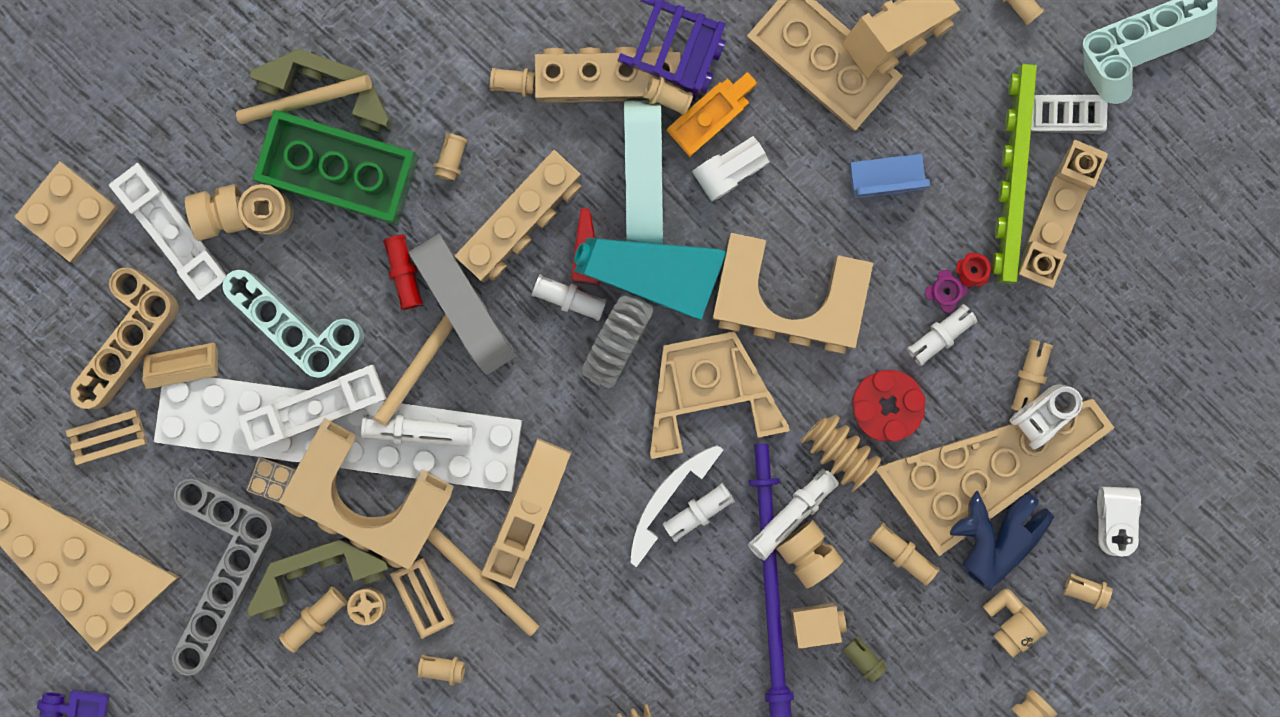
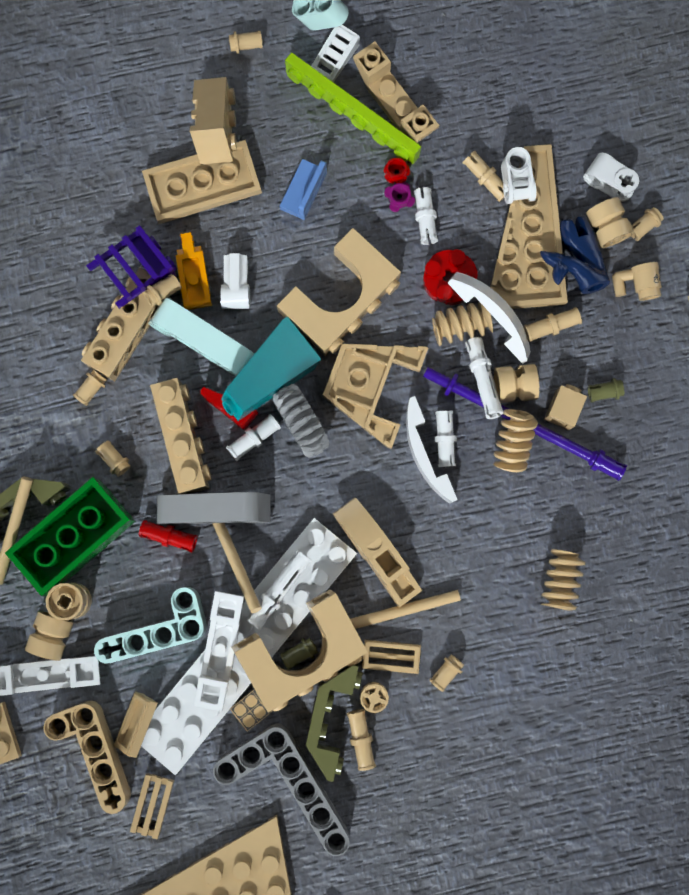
camera: 60 degrees left, 5 degrees down
none -> olive pin [280,638,318,670]
none -> white slope [448,272,531,364]
none -> tan piece [493,409,538,472]
none -> tan wheel [586,197,635,248]

